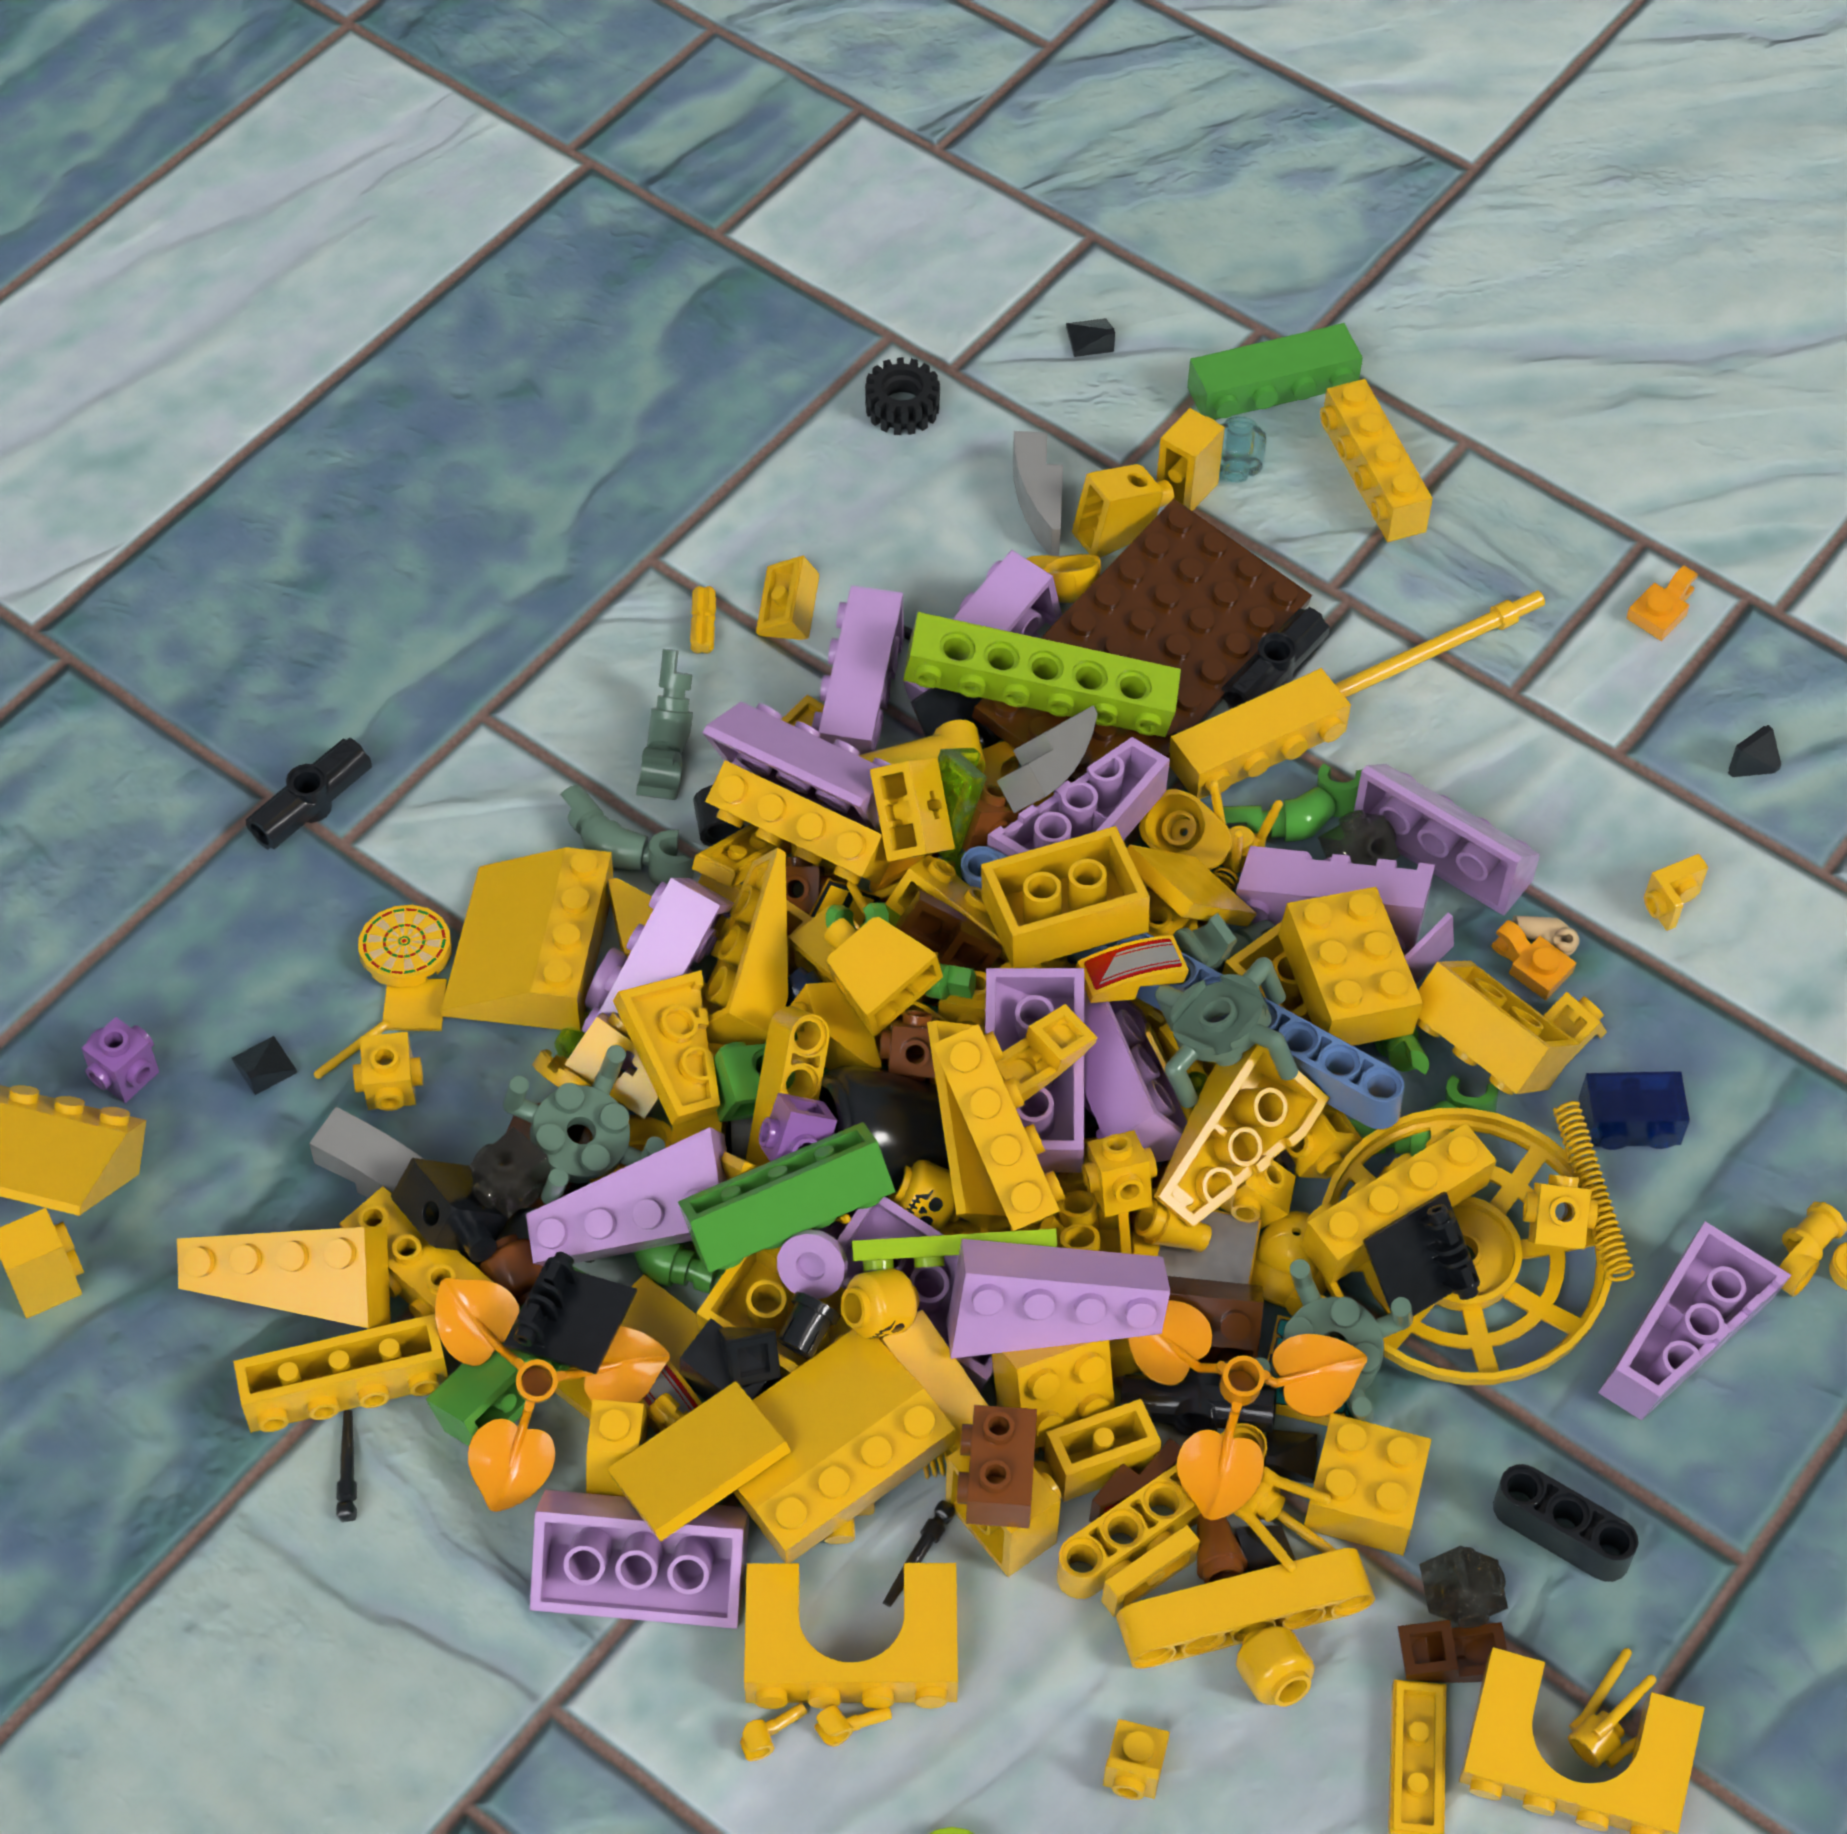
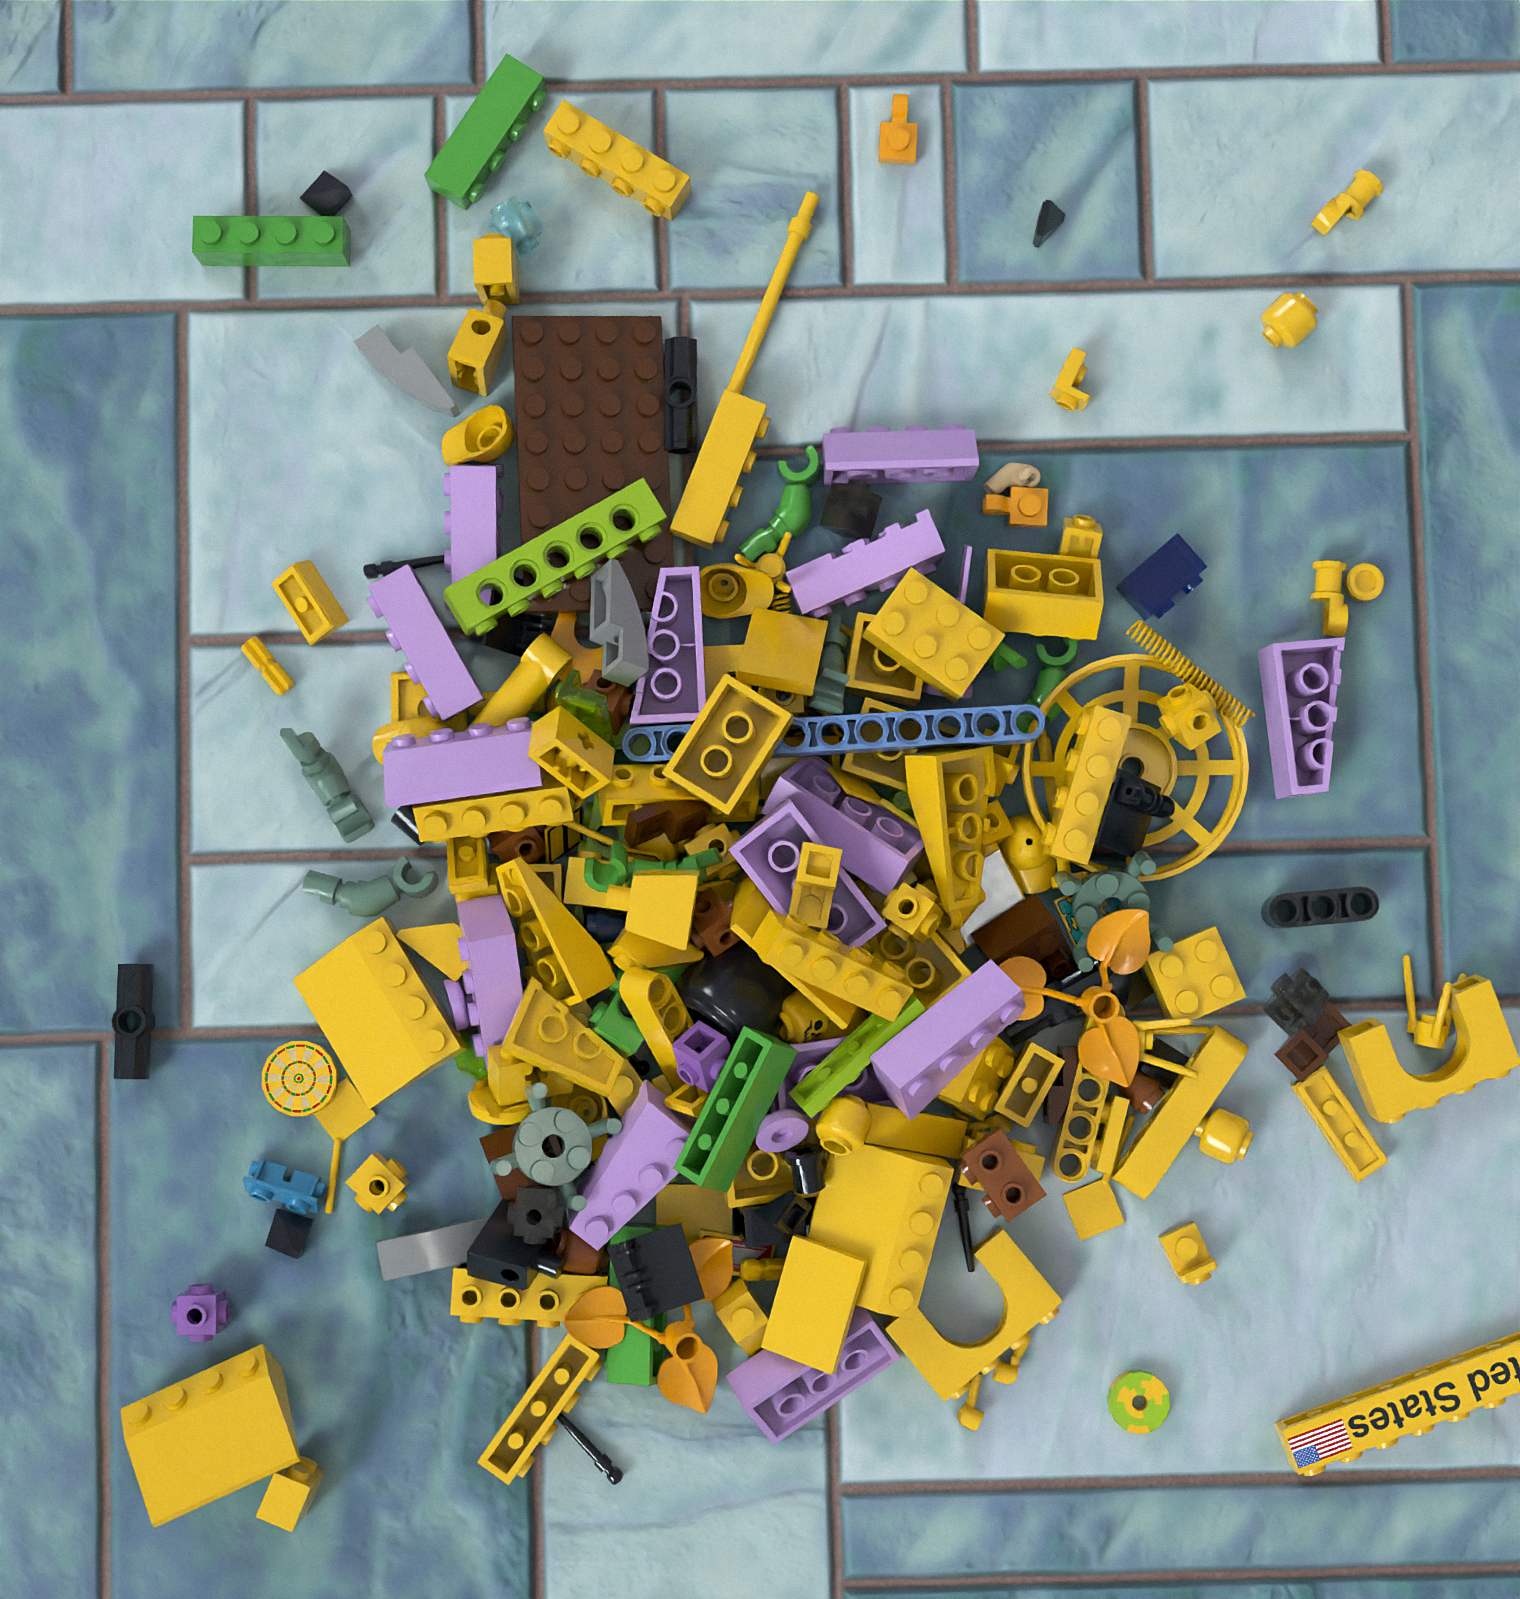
camera: 40 degrees left, 30 degrees up
yellow wedge [177,1227,391,1328] -> none
black tyre [865,357,940,435] -> none
slope [1075,935,1189,1003] -> none
sand green plate [1155,957,1298,1108] -> none
none -> bright green brick [192,216,351,267]
none -> dark azure hinge [243,1159,327,1214]
none -> yellow piece [1062,1114,1135,1241]

